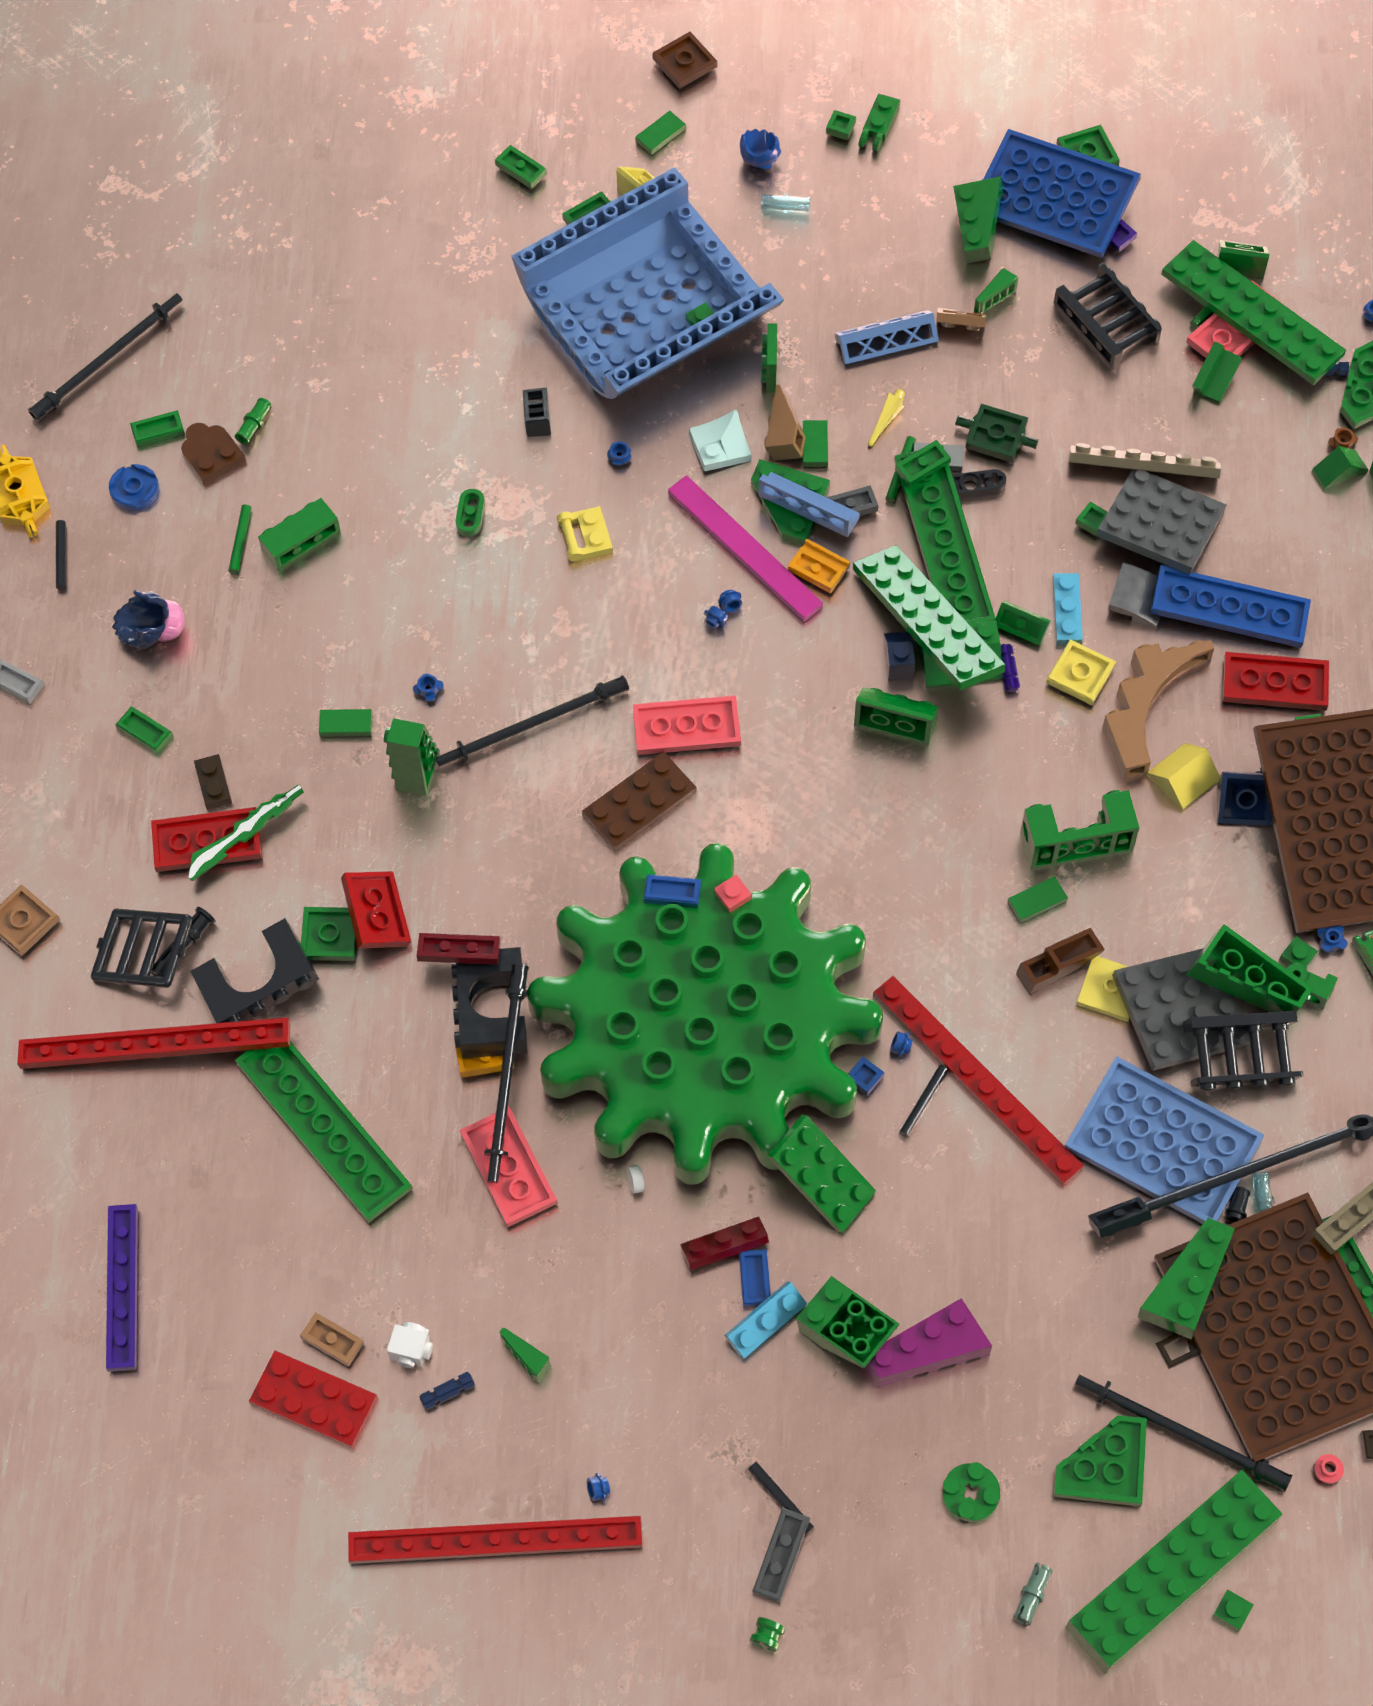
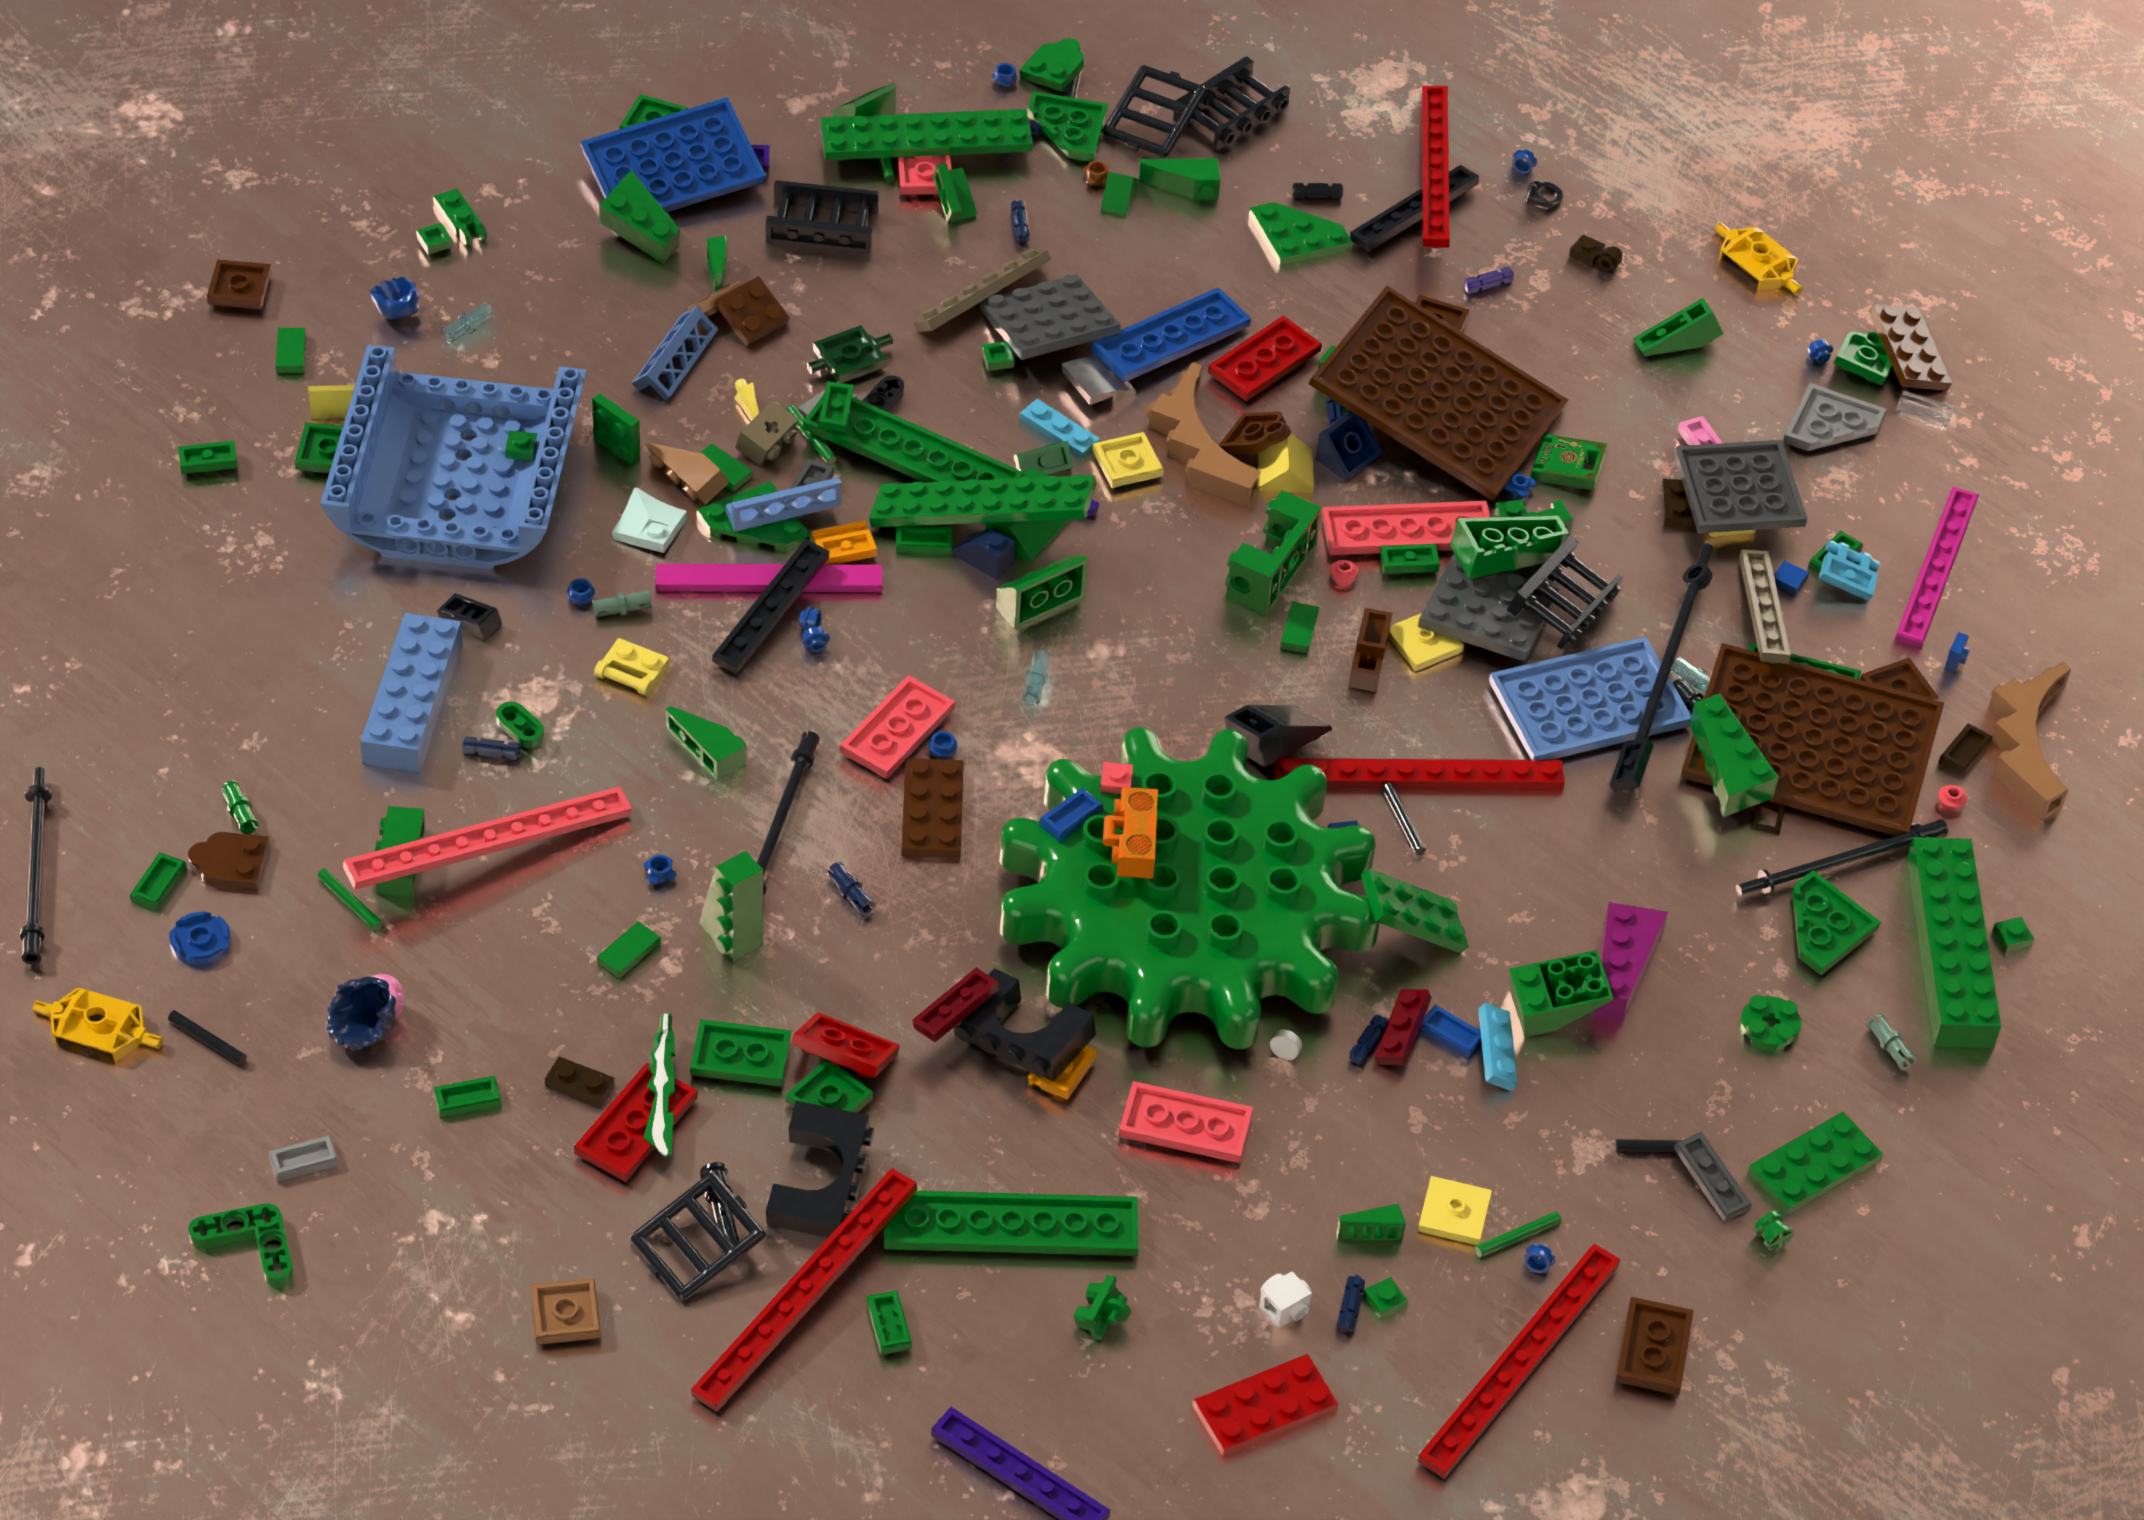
camera: 55 degrees left, 15 degrees down
medium nougat plate [300,1312,364,1367] -> none
black bar [484,964,529,1183] -> none
blue plate [890,1031,913,1057] -> none
none -> coral plate [343,786,632,890]
none -> medium blue brick [360,613,463,773]
none -> dark blue axle [463,736,521,760]
none -> sand green pin [592,590,652,618]
none -> green slope [665,706,747,781]
none -> green plate [690,1019,792,1087]
none -> black plate [712,539,829,674]
none -> reddish brown plate [714,276,790,346]
none -> dark tan brick [735,400,799,467]
none -> dark blue pin [827,862,876,916]
none -> green plate [866,1290,912,1355]
none -> green tile [896,526,952,554]
none -> blue plate [928,731,957,758]
none -> dark blue axle [1011,200,1030,243]
none -> clear light blue pin [1022,649,1051,705]
none -> green hips [1074,1275,1131,1341]
none -> orange piece [1103,787,1158,878]
none -> reddish brown plate [1219,411,1291,455]
none -> black slope [1224,705,1332,767]
none -> coral plate [1322,501,1490,555]
none -> coral plate [1330,560,1358,586]
none -> dark blue axle [1349,1014,1388,1065]
none -> green plate [1363,1277,1408,1320]
none -> green plate [1380,544,1440,574]
none -> light yellow plate [1418,1176,1492,1245]
none -> green bar [1475,1211,1561,1258]
none -> reddish brown plate [1615,1297,1694,1395]
none -> green plate [1747,1112,1883,1215]

